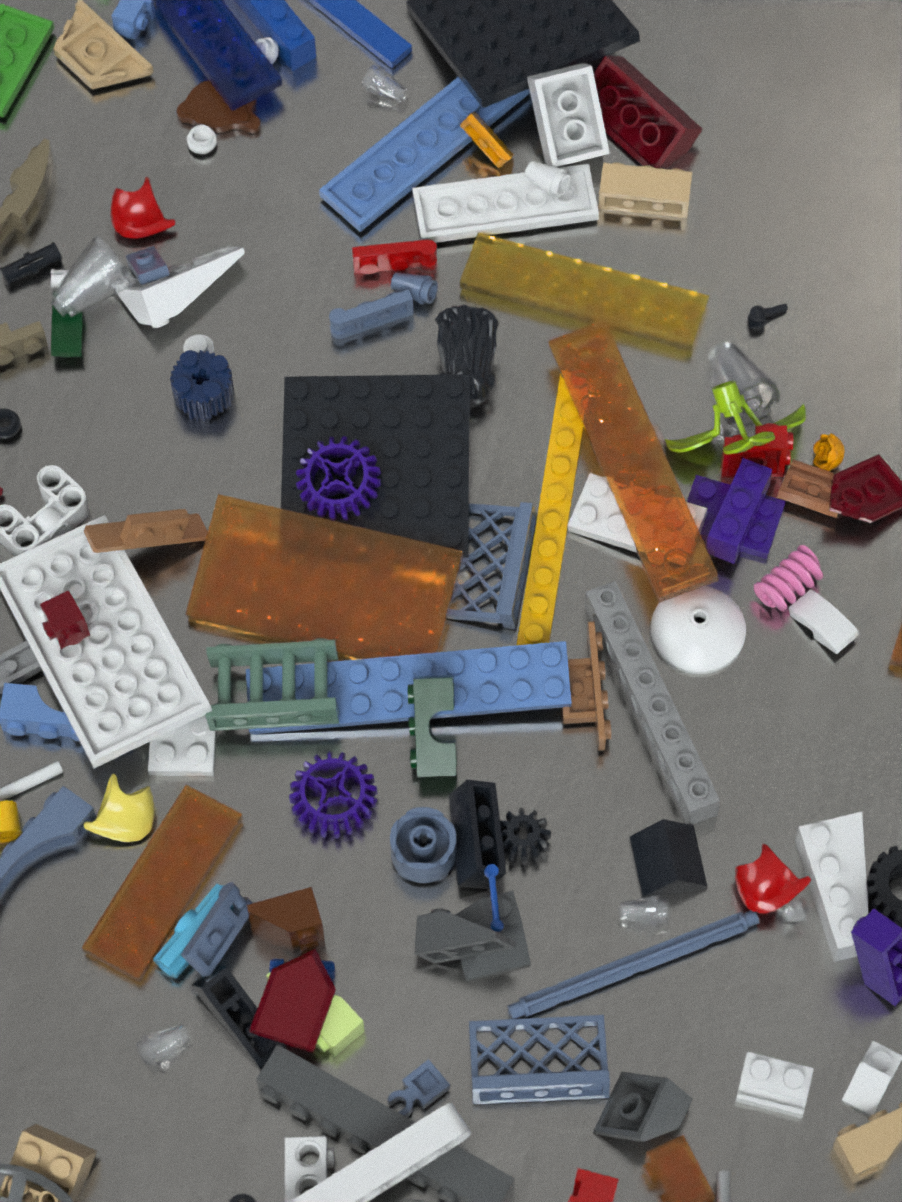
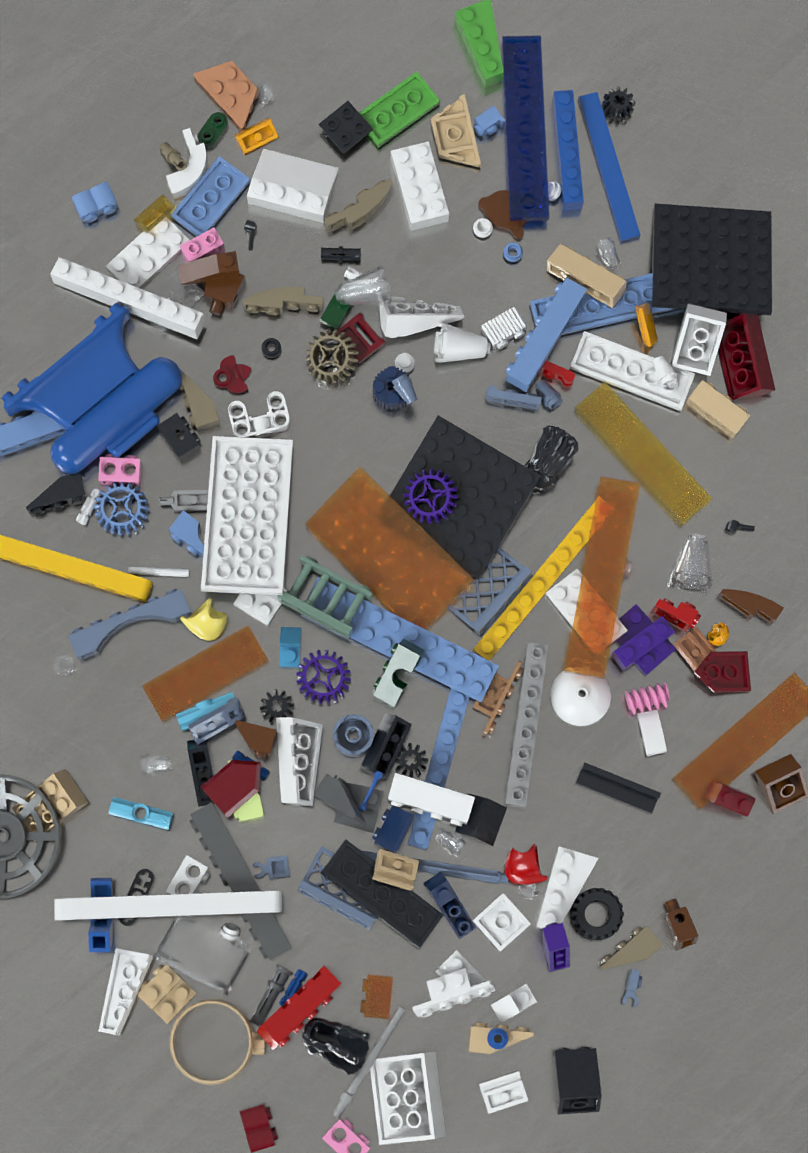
camera: 25 degrees right, 15 degrees up
dark red brick [40,590,90,649] -> none
medium nougat bracket [84,509,209,553] -> none
red piece [110,177,176,239] -> none
sand blue plate [126,246,170,285] -> none
dark grey slope [593,1072,693,1142] -> none
lime plant [664,380,806,455] -> none
none -> medium azure piece [109,797,173,830]
none -> black gear [260,689,295,723]
none -> white wedge [276,718,323,806]
none -> dark azure slope [279,627,301,668]
none -> dark tan gear [305,329,359,383]
none -> black plate [320,839,444,949]
none -> dark red plate [338,312,386,364]
none -> dark blue slope [372,806,415,854]
none -> tan plate [372,849,419,891]
none -> white slope [388,773,475,827]
none -> white brick [391,141,449,231]
none -> sand blue cone [392,374,418,405]
none -> medium blue plate [407,688,469,850]
none -> white bracket [412,968,496,1017]
none -> dark blue slope [424,872,476,939]
none -> white cone [434,323,490,363]
none -> white plate [472,893,531,952]
none -> white brick [481,306,527,350]
none -> blue plate [487,1028,508,1049]
none -> medium blue plate [503,243,523,262]
none -> medium blue brick [505,277,587,392]
none -> tan brick [547,243,626,308]
none -> black fence [575,762,661,814]
none -> reddish brown slope [718,589,784,624]

